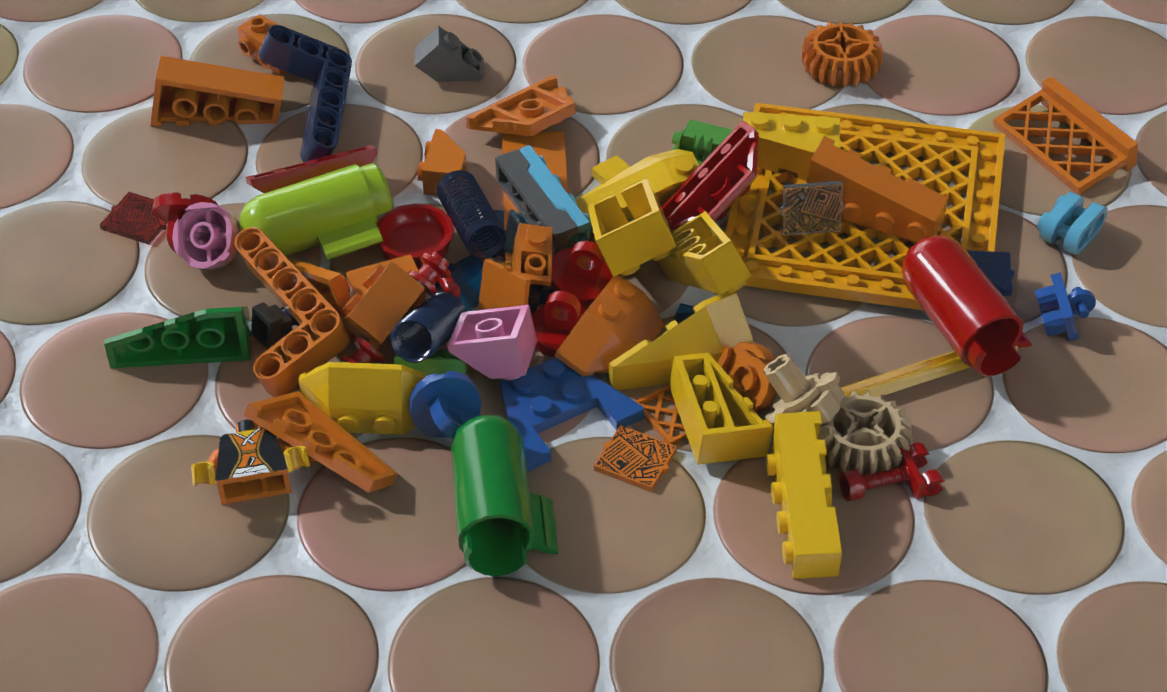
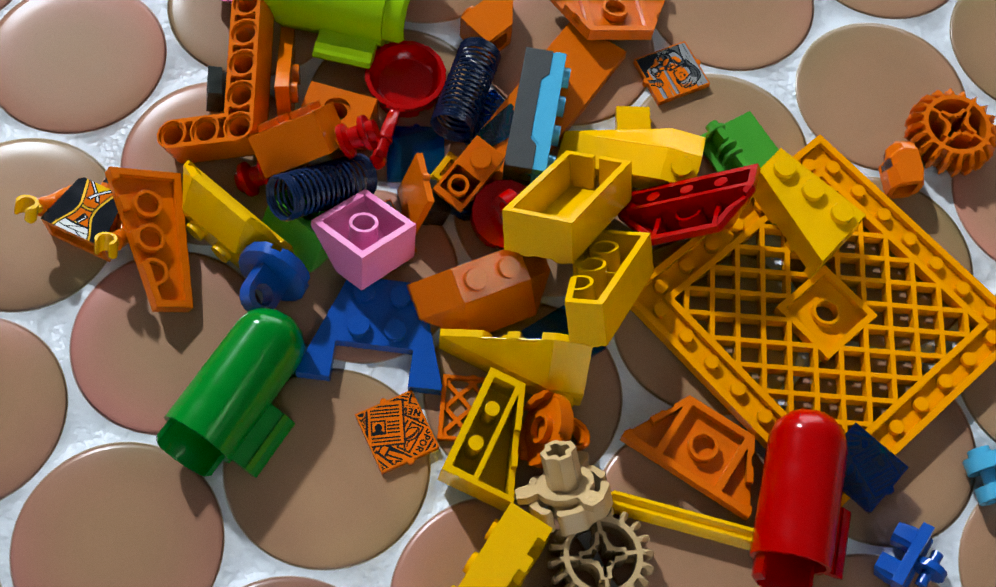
camera: 30 degrees right, 20 degrees up
green wedge [104,306,252,368] -> none
red tile [532,291,587,358] -> none
clear piece [779,181,845,236] -> none
orange wedge [806,136,948,242] -> none
none -> orange wing [620,395,755,521]
none -> piece [633,41,710,106]
none -> orange rock [878,141,924,199]

